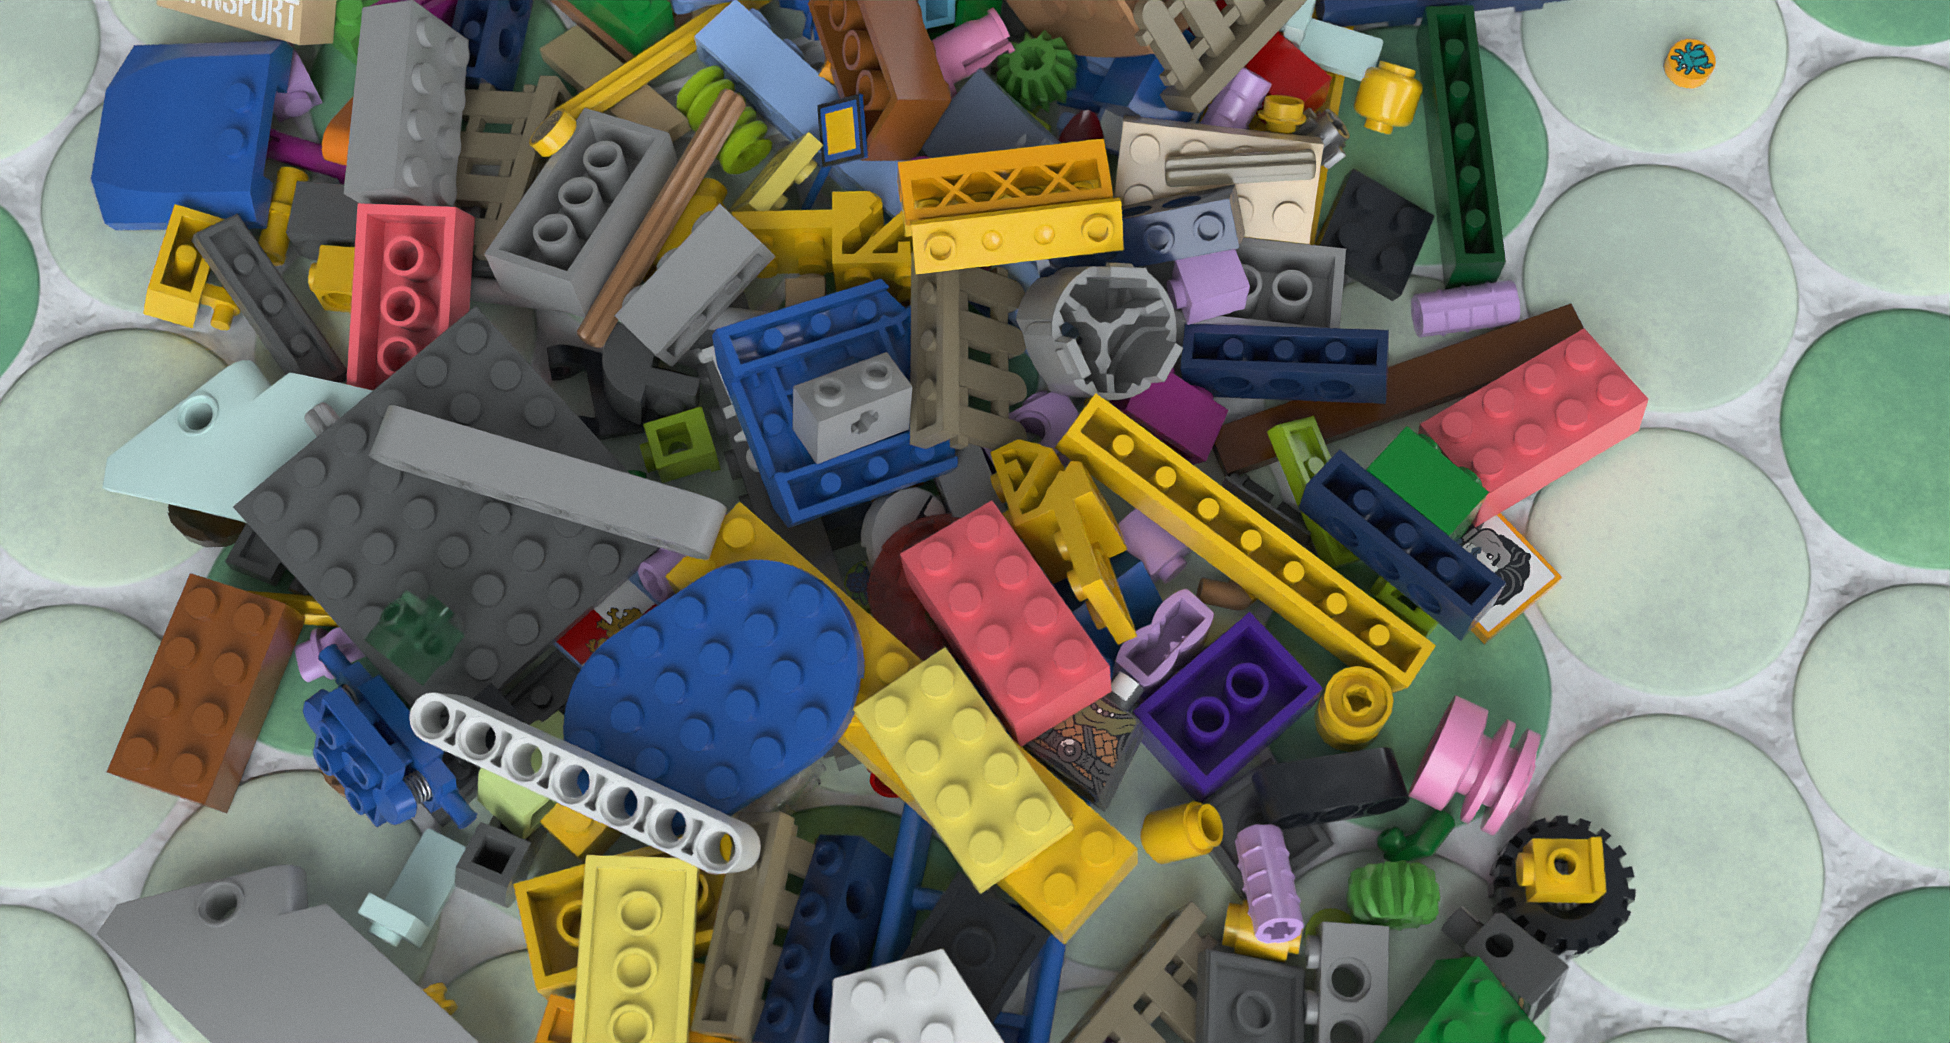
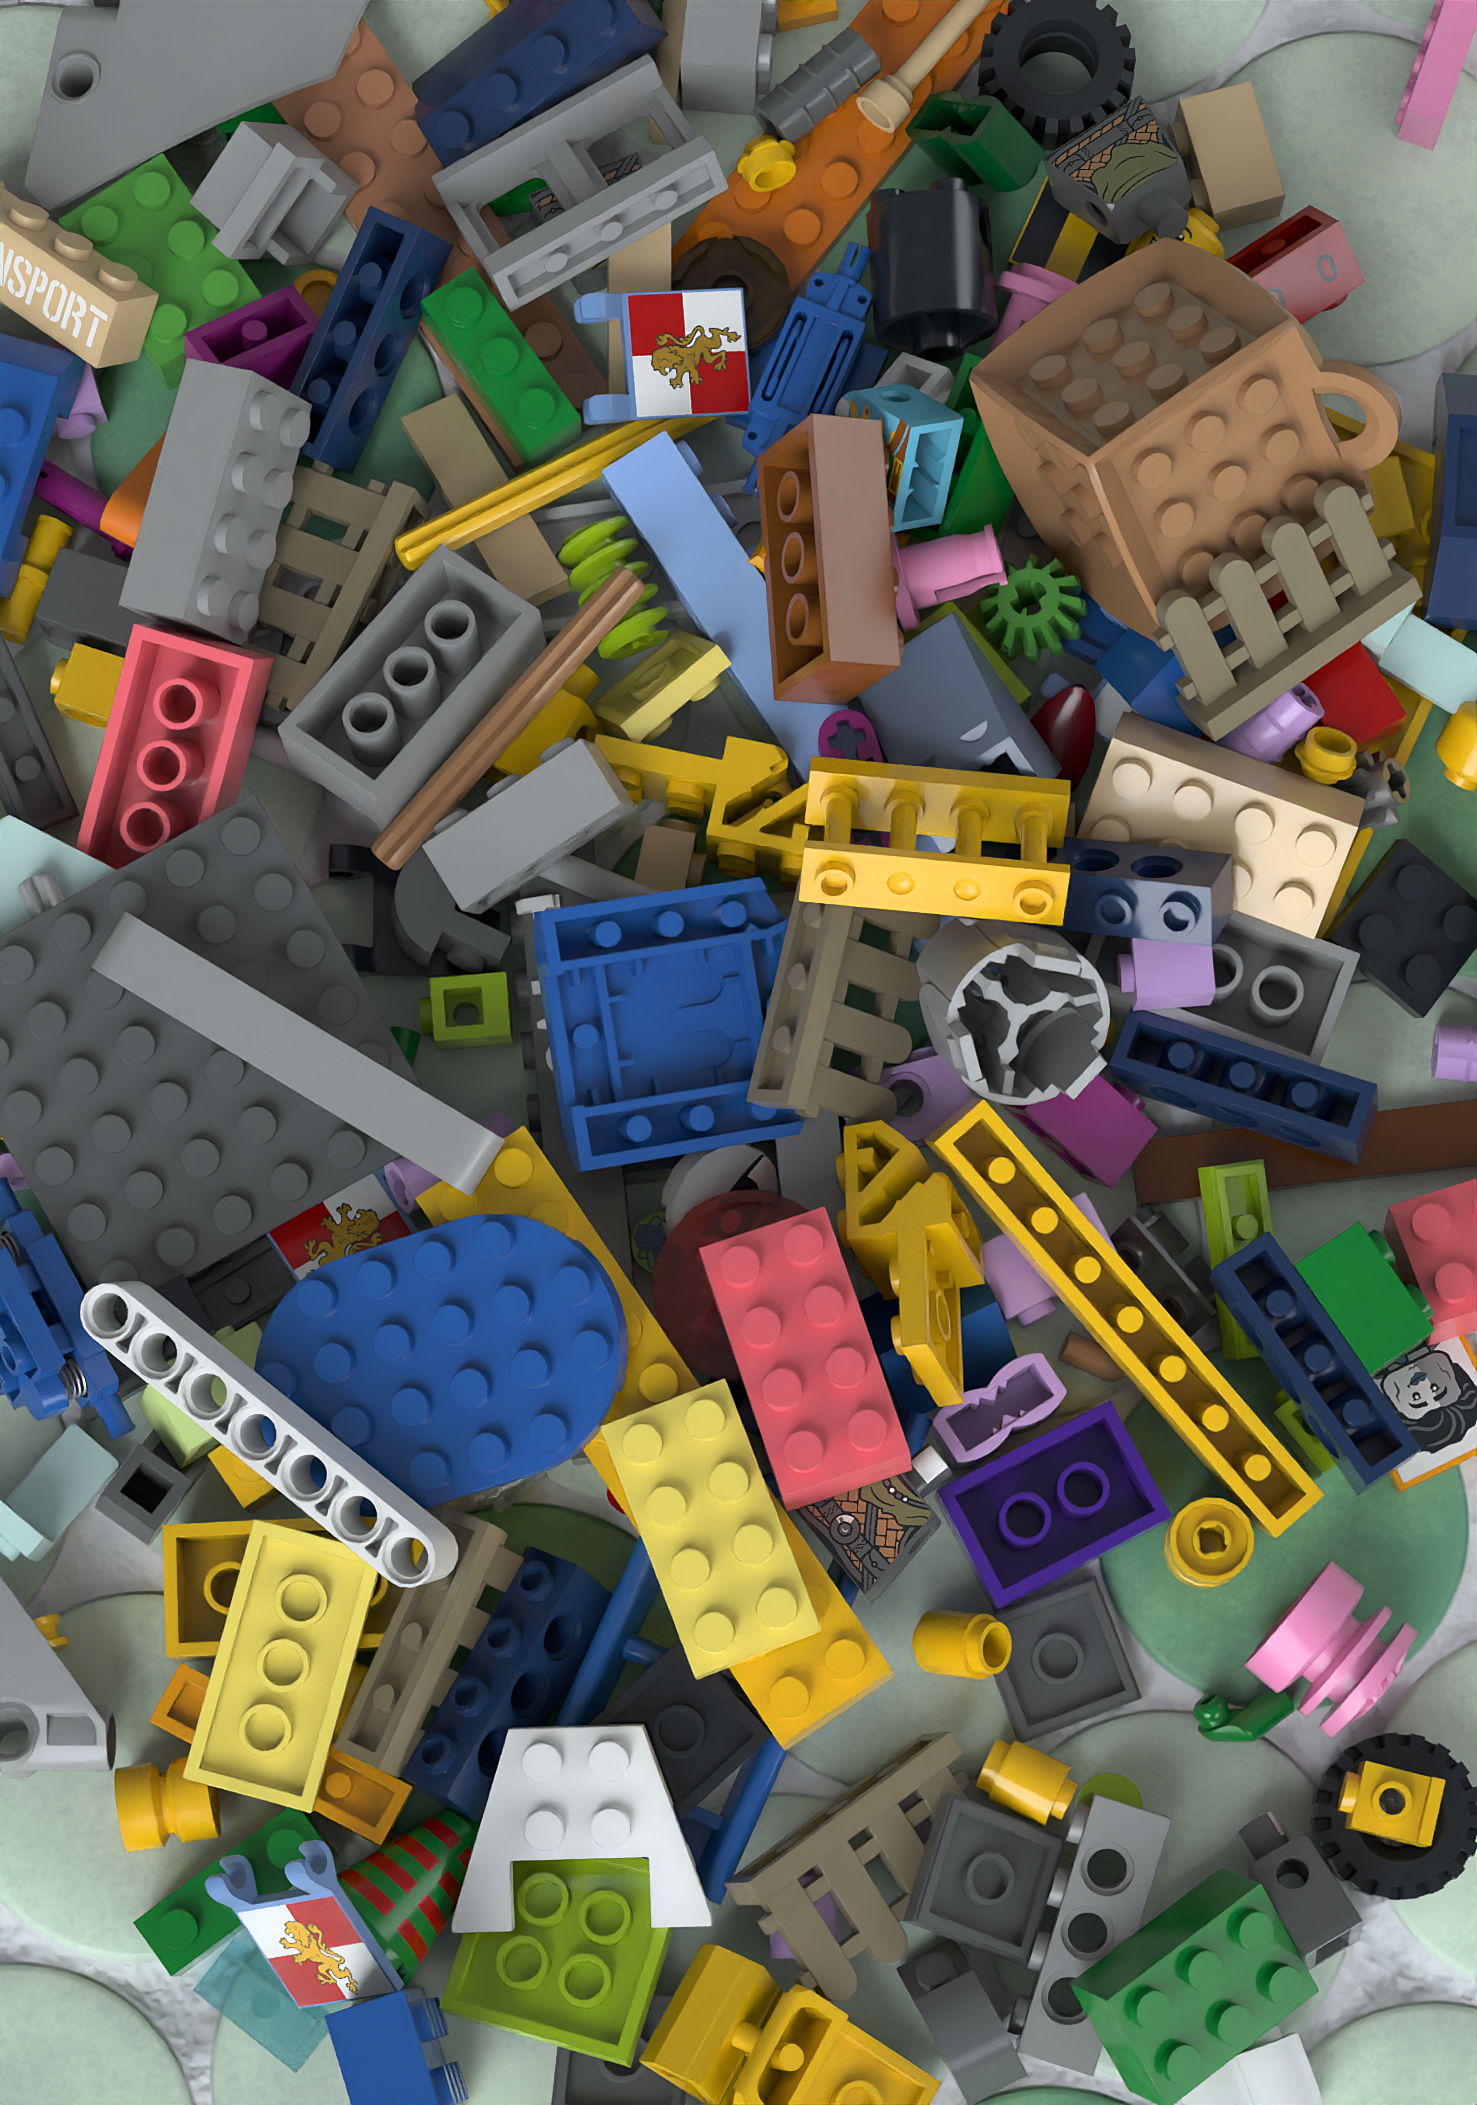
camera: 15 degrees right, 10 degrees up
clear green brick [364,590,465,686] -> none
yellow tile [529,108,577,157] -> none
light grey brick [792,352,912,464] -> none
piece [800,94,868,210] -> none
light orange fence [897,139,1113,226] -> none
dark tan axle [1165,149,1316,187] -> none
lavender axle [1235,824,1304,943] -> none
black beam [1251,747,1410,830] -> none
bright green gear [1346,860,1441,931] -> none

